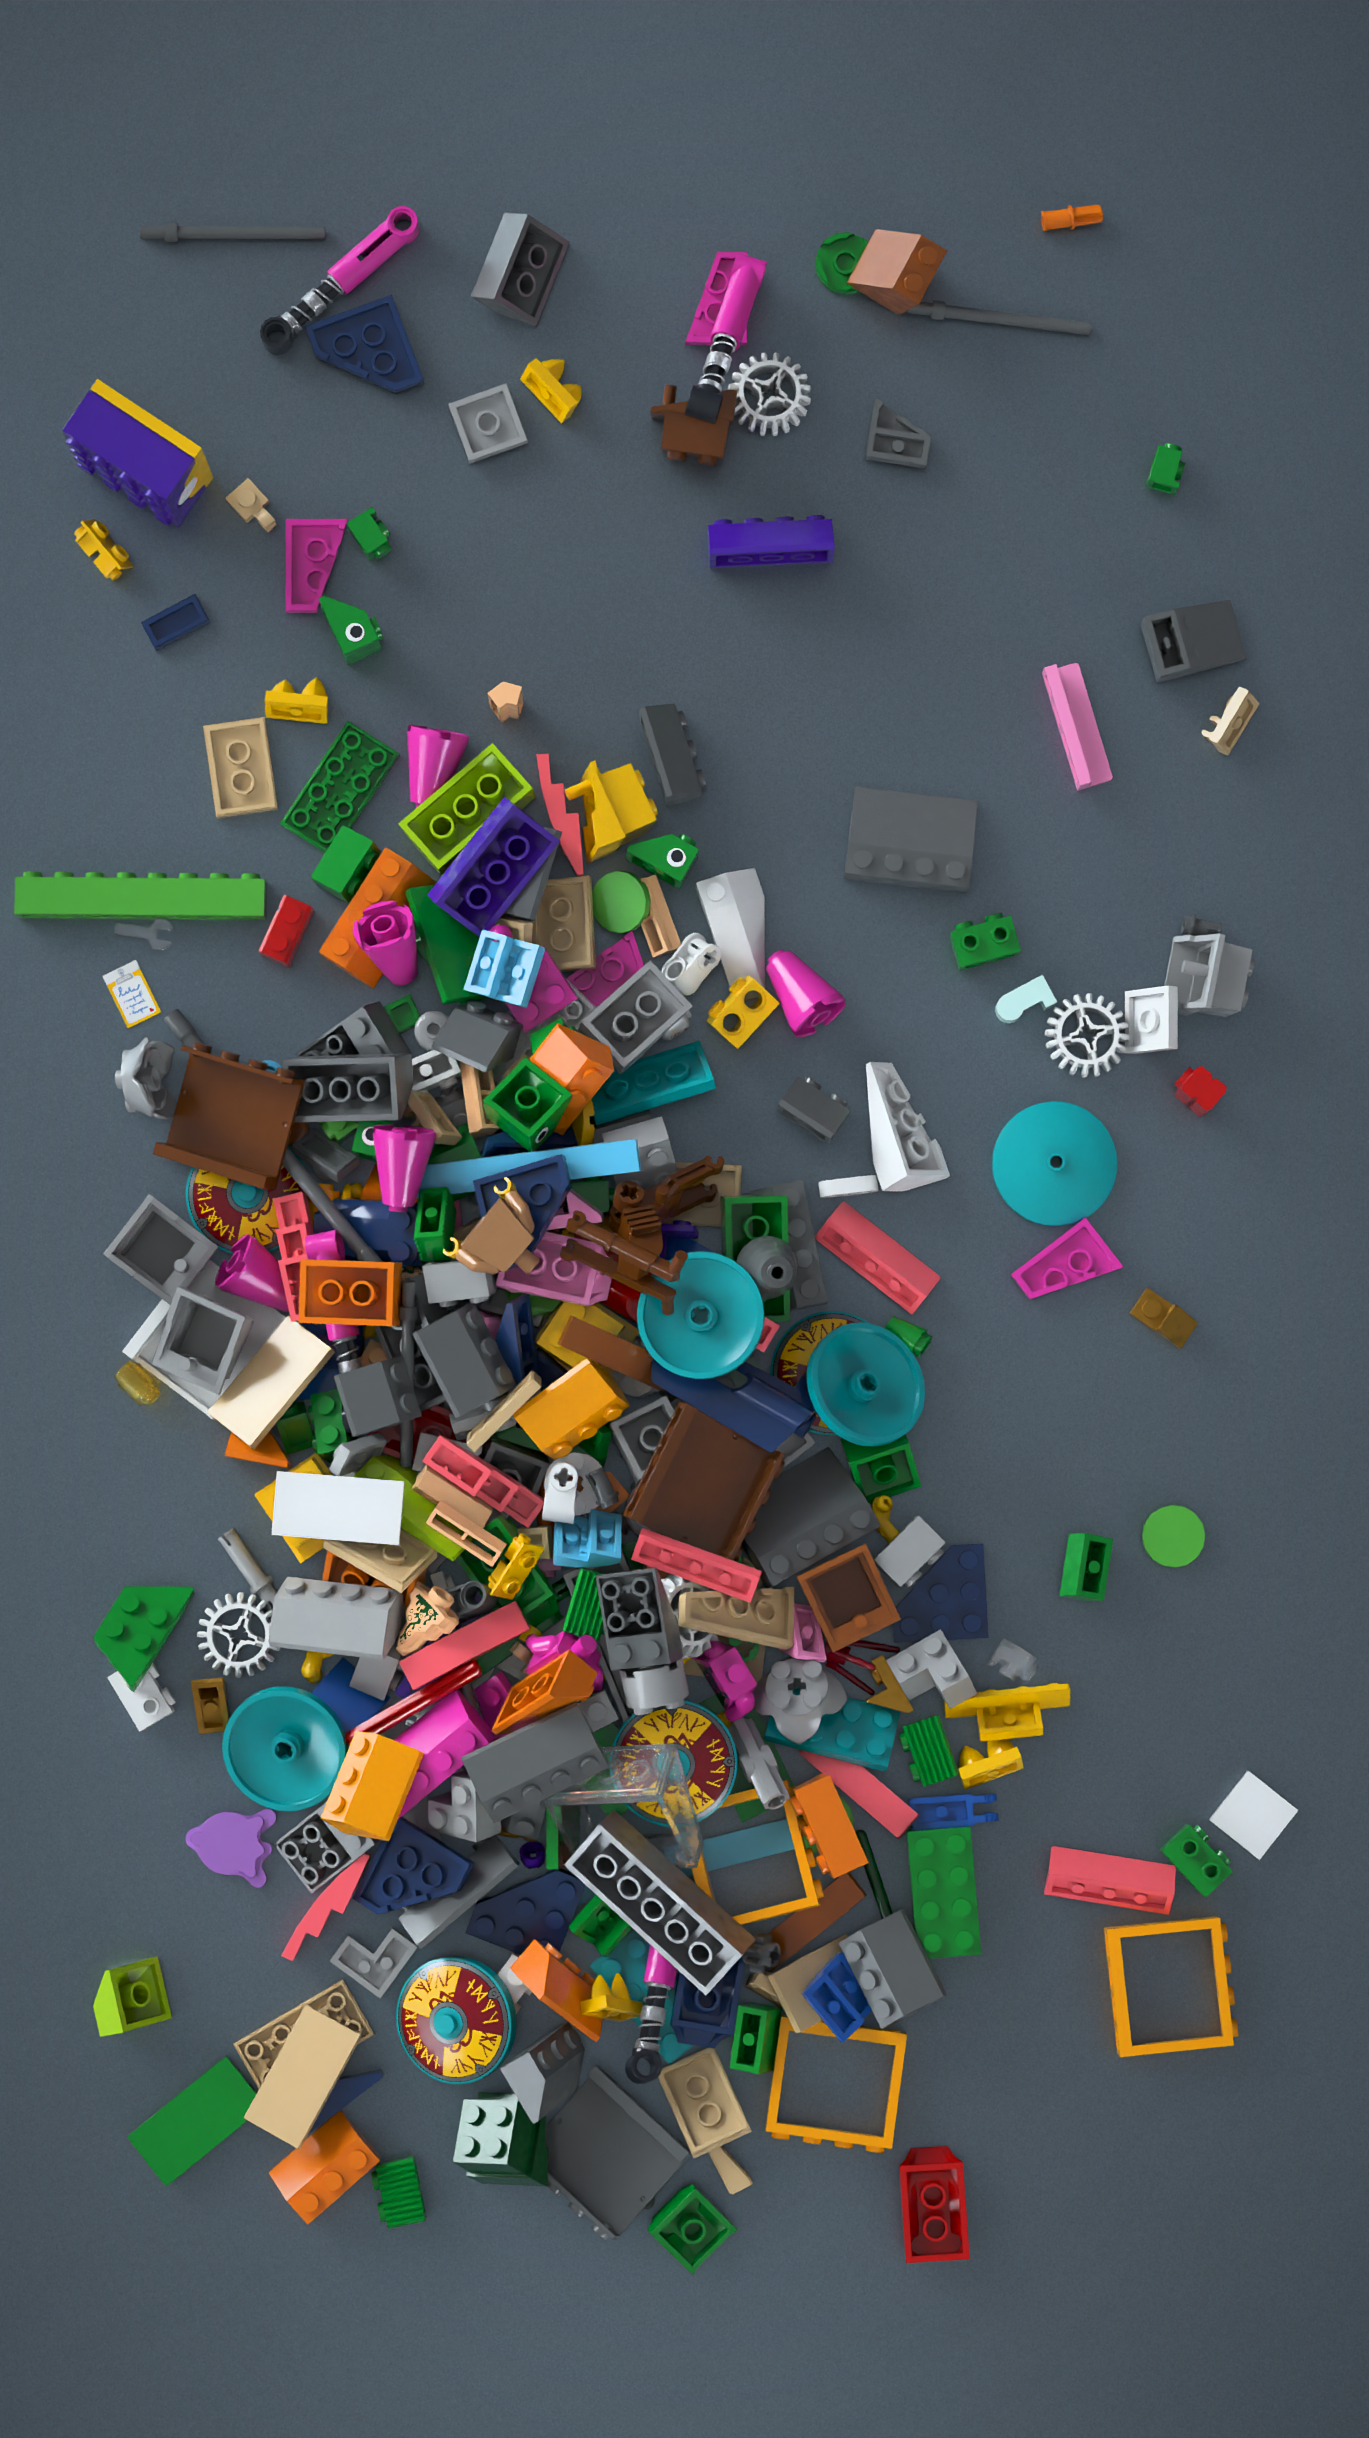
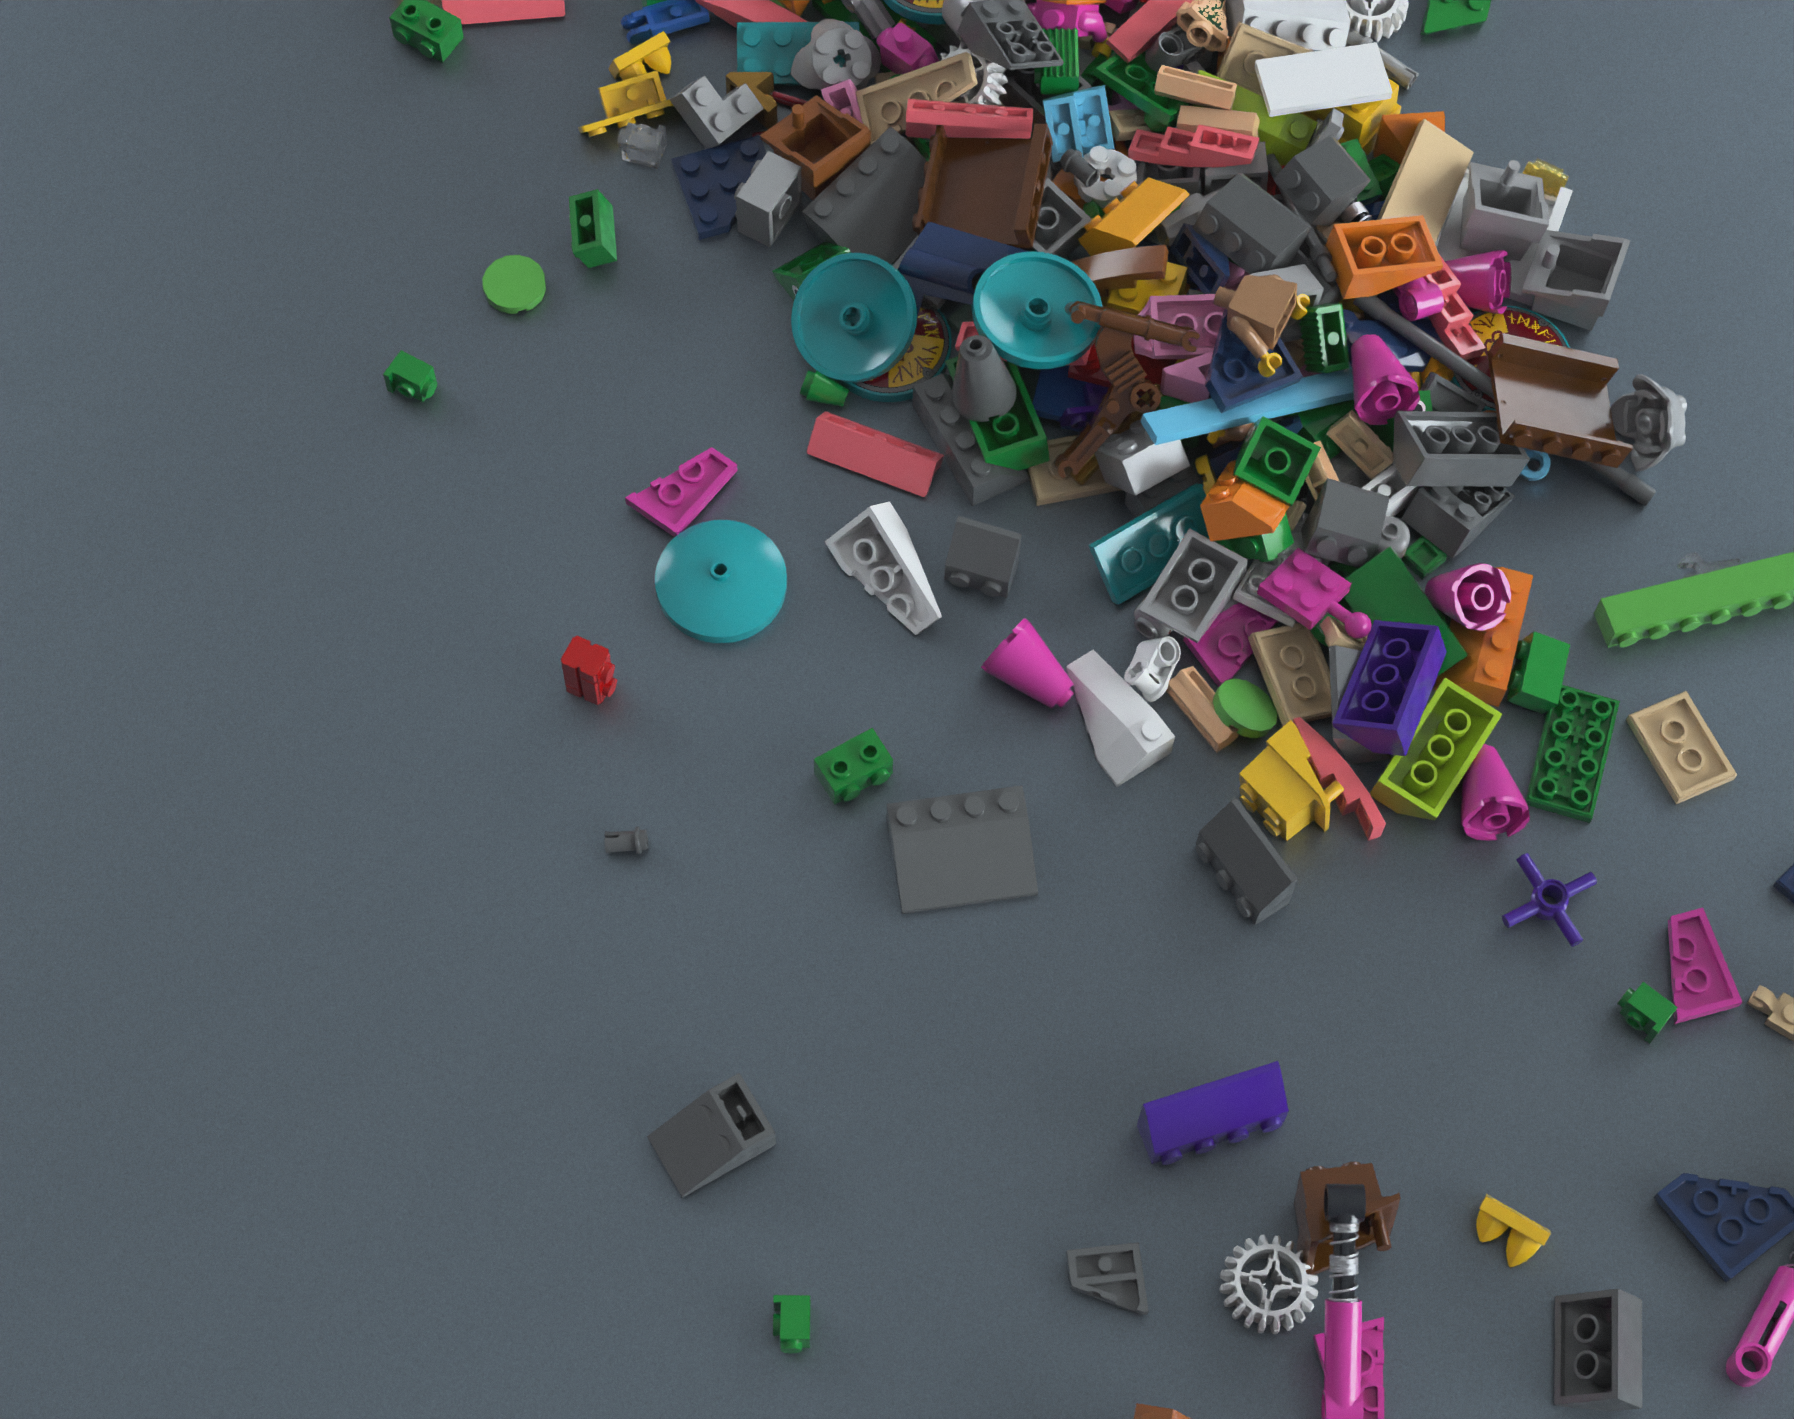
camera: 165 degrees right, 20 degrees down
white sticker [102,960,161,1028] -> none
red brick [259,895,315,968] -> none
yellow tile [265,677,329,724] -> none
green slope [318,596,384,666] -> none
light grey plate [448,383,528,464] -> none
medium azure slope [464,930,545,1008] -> none
tan tile [467,1371,541,1452] -> none
light nougat piece [487,682,524,723] -> none
yellow hinge [488,1533,545,1600] -> none
white piece [542,1462,578,1524] -> none
green slope [626,834,699,890] -> none
yellow brick [706,975,780,1049] -> none
white beam [818,1175,879,1198] -> none
yellow arm [871,1495,900,1543] -> none
green brick [898,1714,959,1787] -> none
light aqua leg [995,975,1057,1024] -> none
bright pink panel [1042,663,1113,791] -> none
white gear [1044,993,1129,1078] -> none
white plate [1125,986,1178,1054] -> none
pearl gold slope [1129,1287,1198,1349] -> none
light grey piece [1164,934,1255,1017] -> none
tan plate [1201,687,1259,756] -> none
white tile [1209,1770,1298,1860] -> none
none -> green brick [383,350,437,402]
none -> dark purple bar [1502,853,1597,947]

